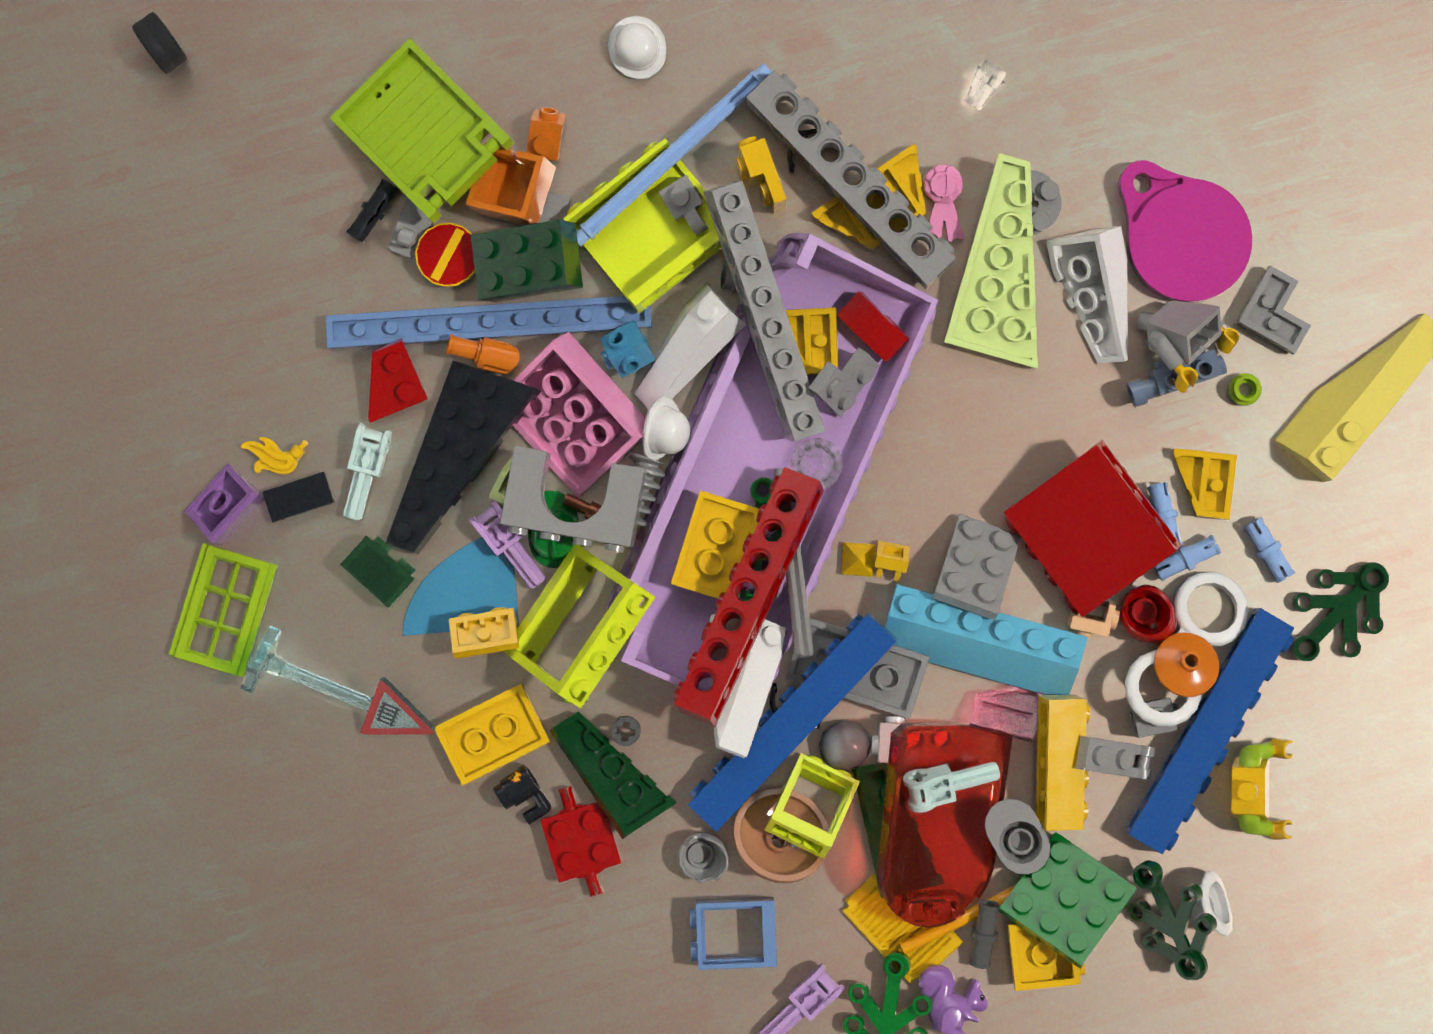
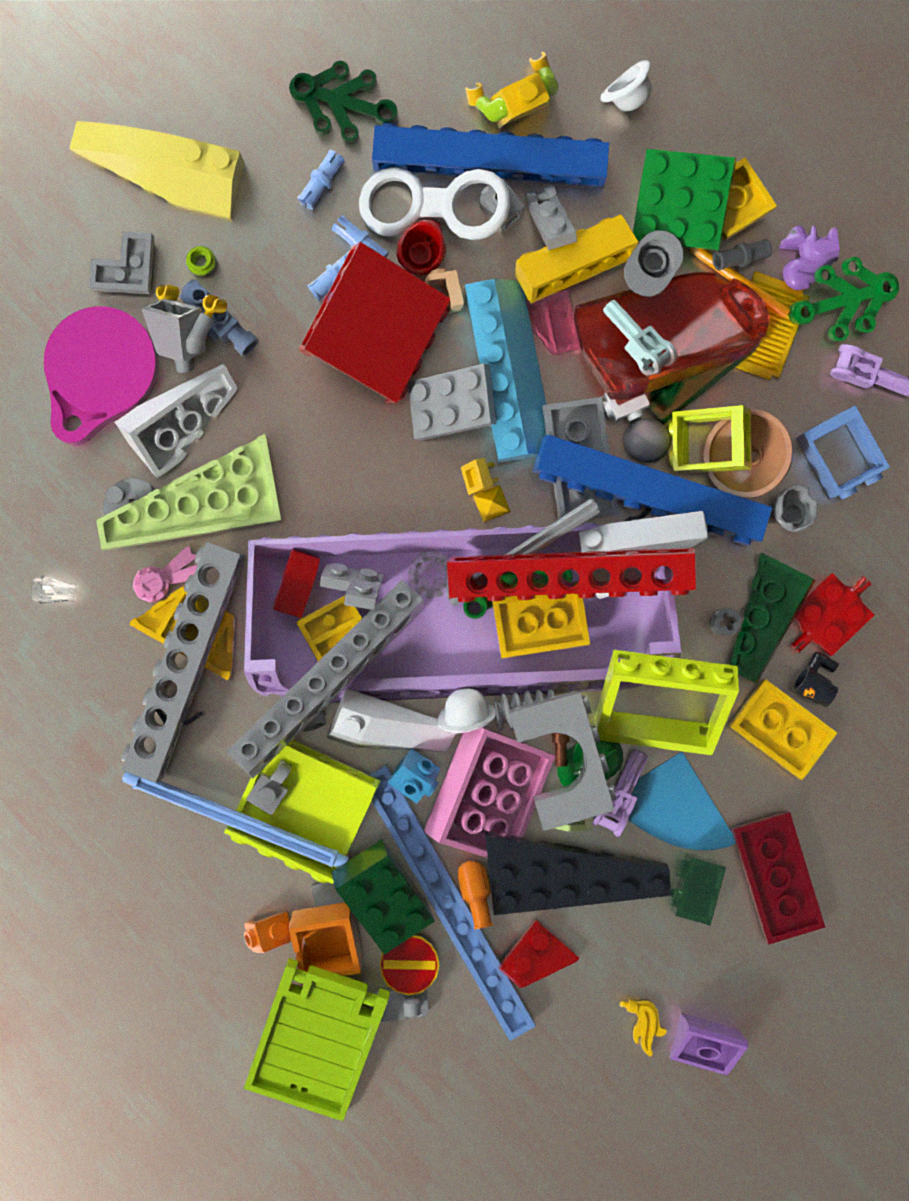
camera: 120 degrees left, 0 degrees up
lime piece [169,543,278,677] -> none
clear light blue piece [240,625,435,735] -> none
black tile [262,472,336,523] -> none
light aqua connector [343,423,392,520] -> none
black pin [346,178,400,244] -> none
yellow bracket [449,607,519,659] -> none
white hat [607,15,667,80] -> none
yellow plate [735,136,787,214] -> none
dark green plant [1128,860,1217,980] -> none
orange dish [1154,632,1219,697] -> none
yellow wing [1173,448,1237,520] -> none
none -> dark red plate [731,811,826,945]

